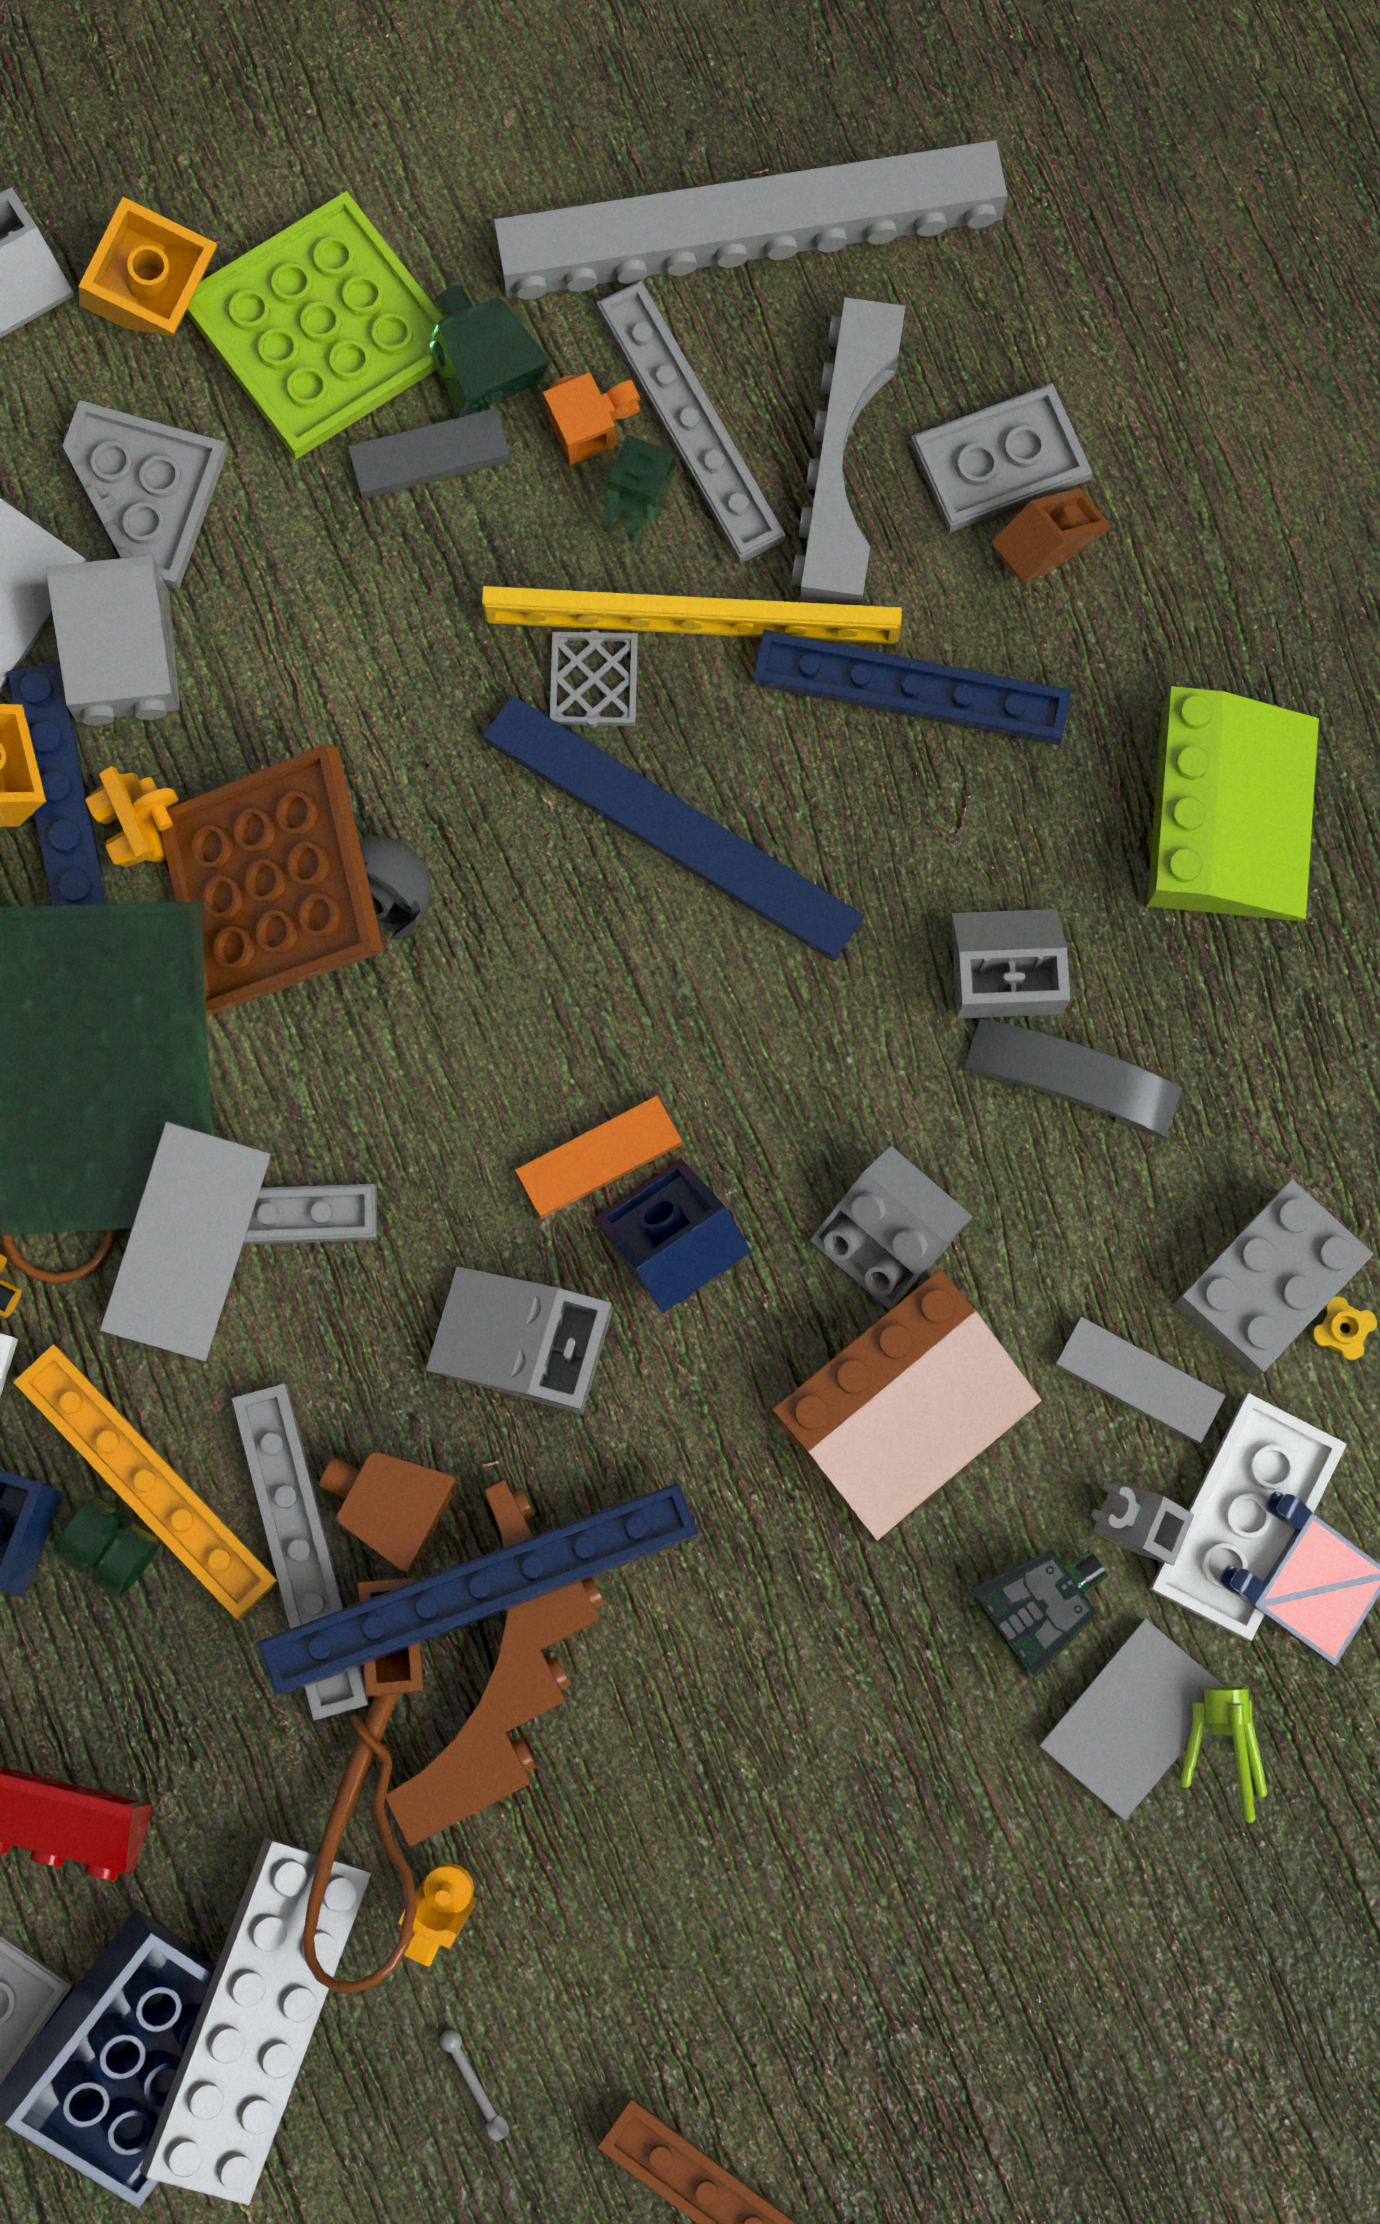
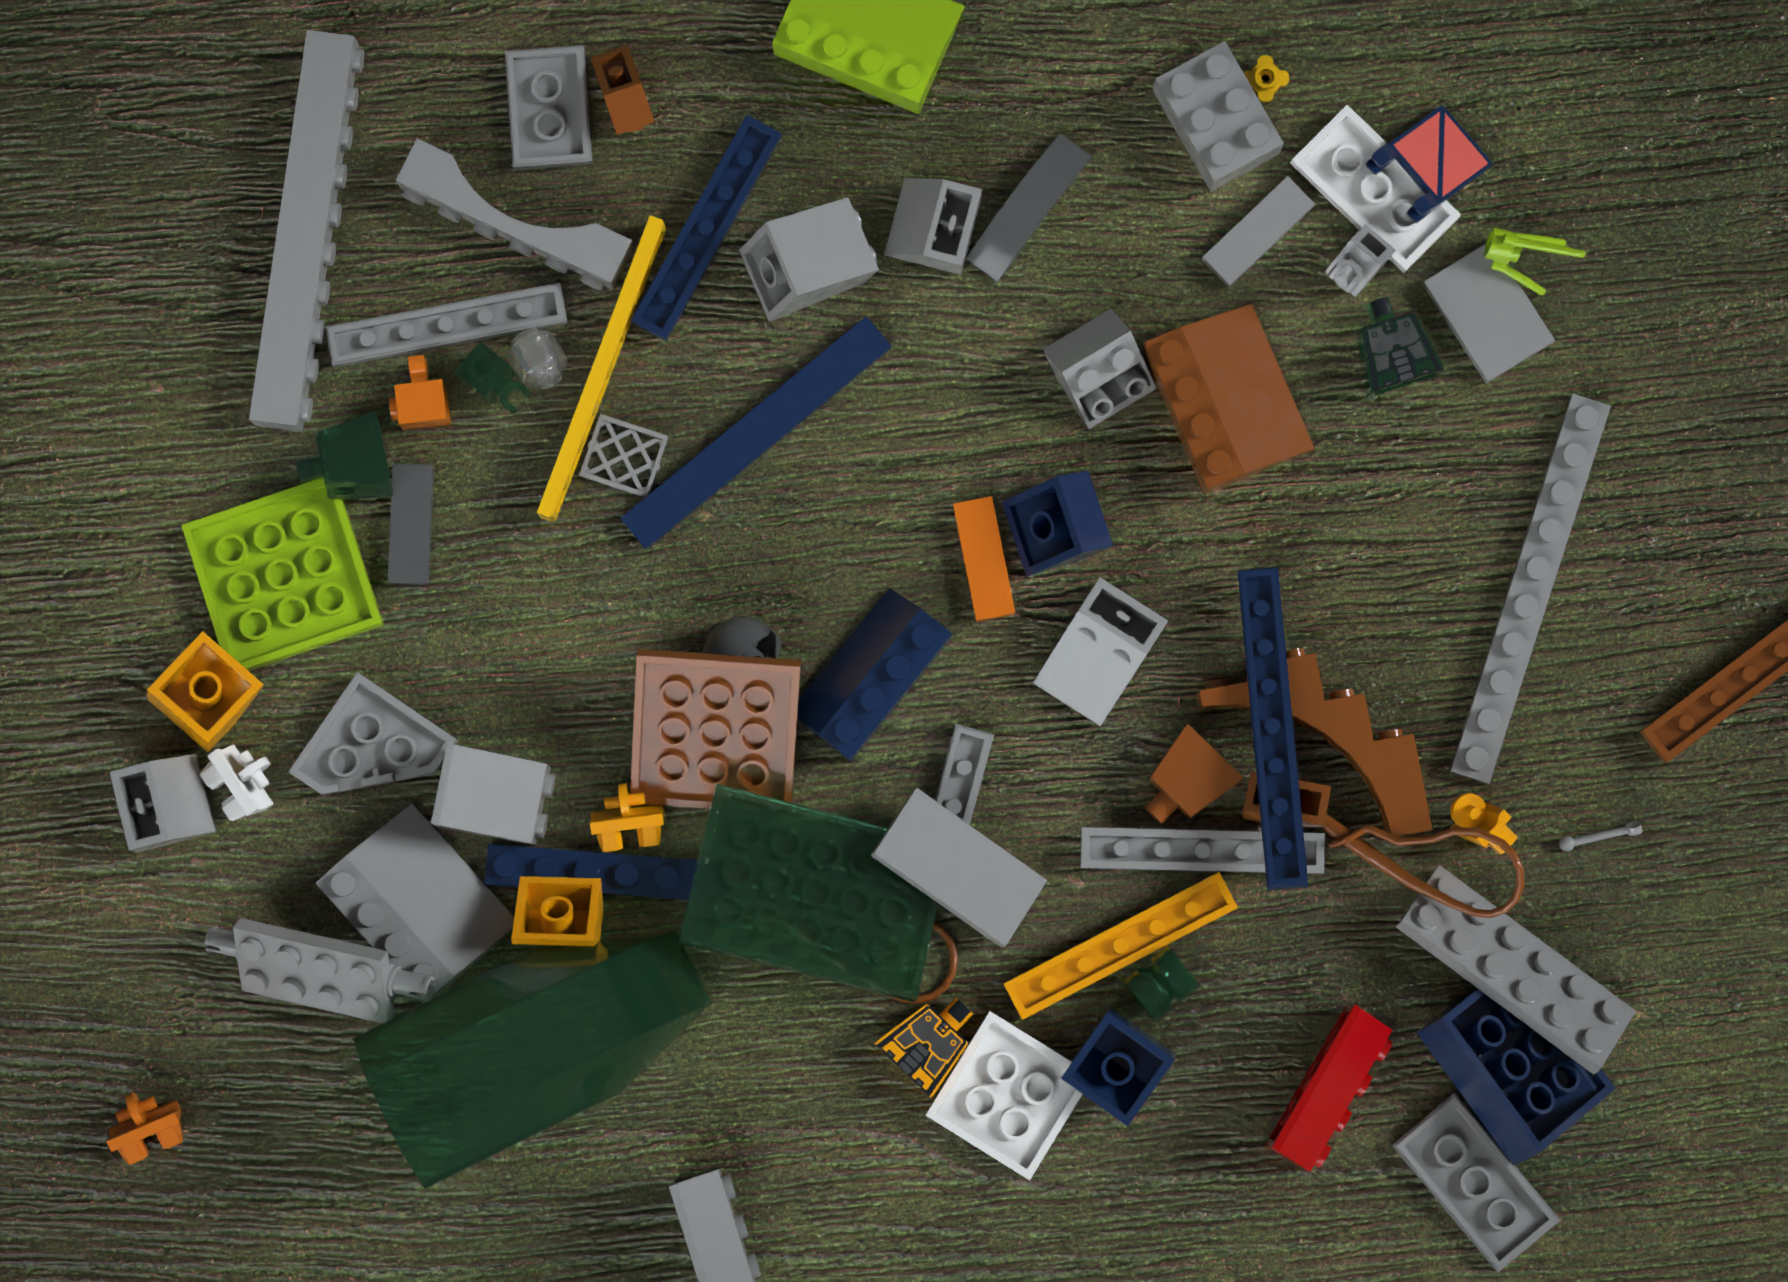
camera: 70 degrees left, 5 degrees up
none -> white hips [200,745,273,821]
none -> clear head [508,328,568,389]
none -> light grey slope [739,197,879,322]
none -> dark blue slope [797,588,952,762]
none -> light grey plate [1449,393,1611,785]

